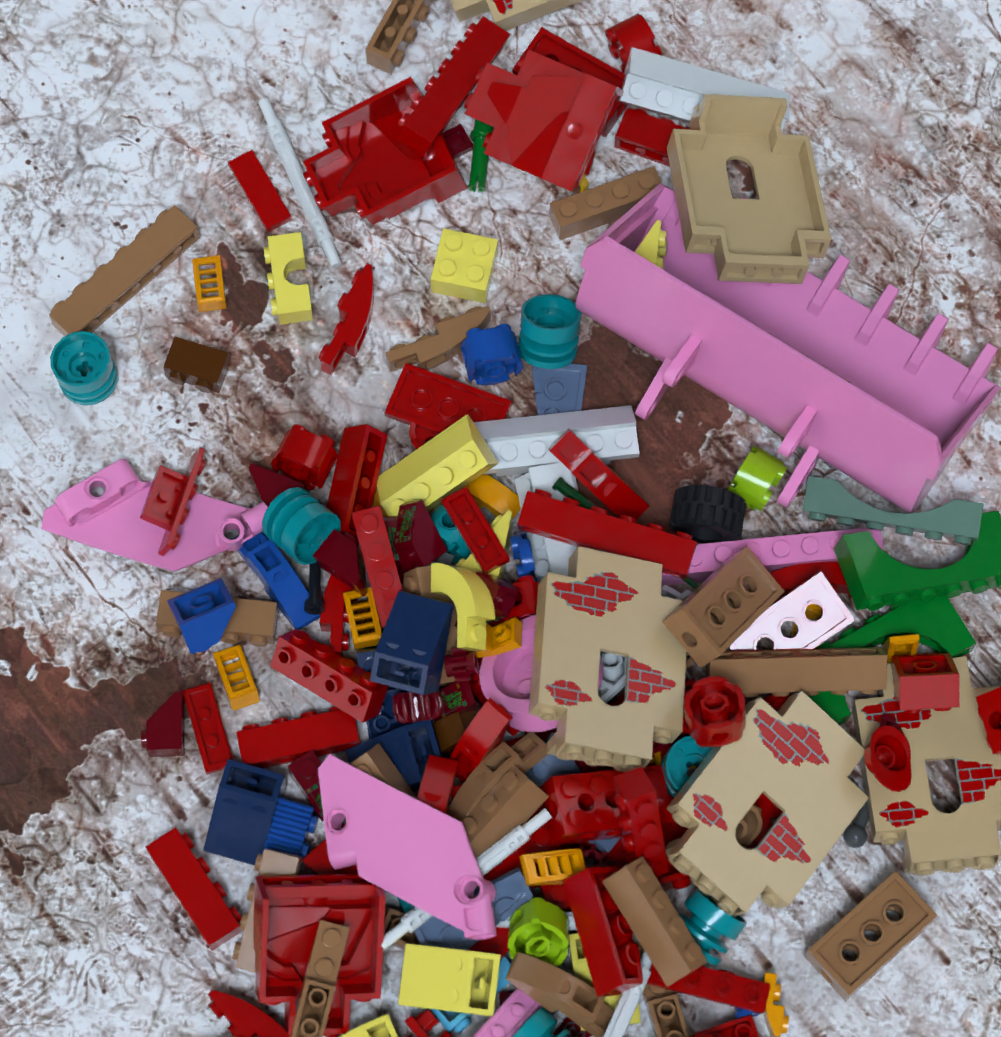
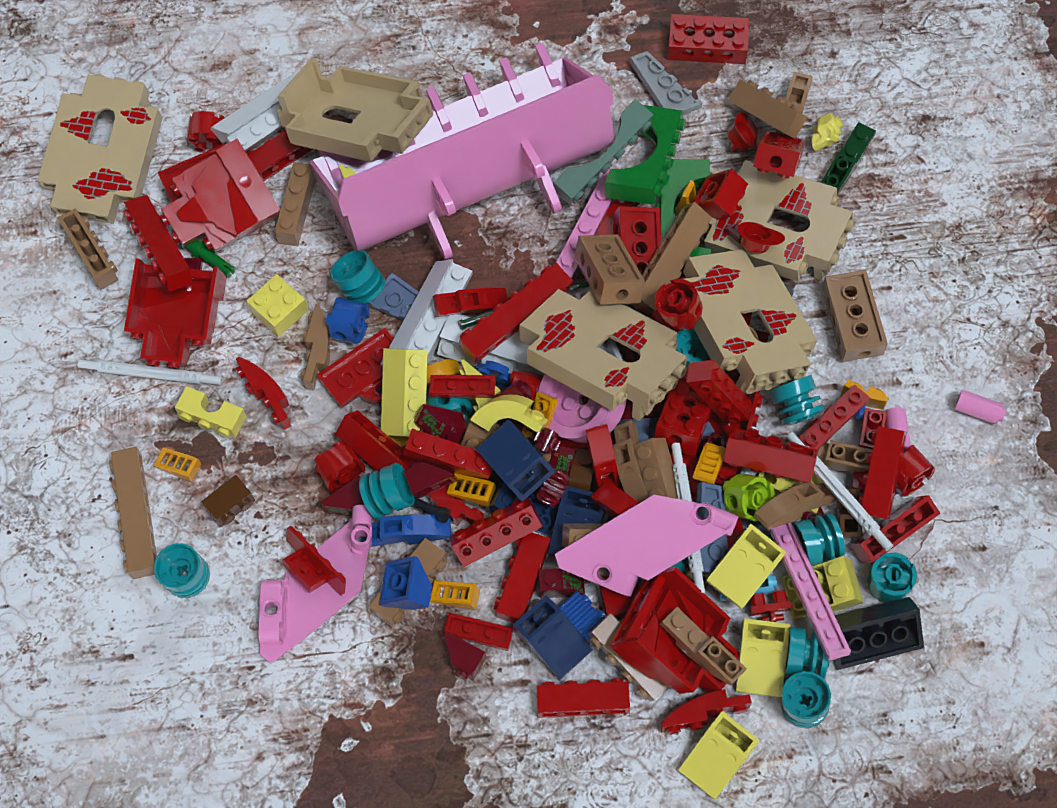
camera: 55 degrees left, 5 degrees down
red tile [228,150,292,233] -> none
medium nougat brick [602,856,708,987] -> none
black tyre [669,485,747,544] -> none
lime brick [727,445,787,511] -> none

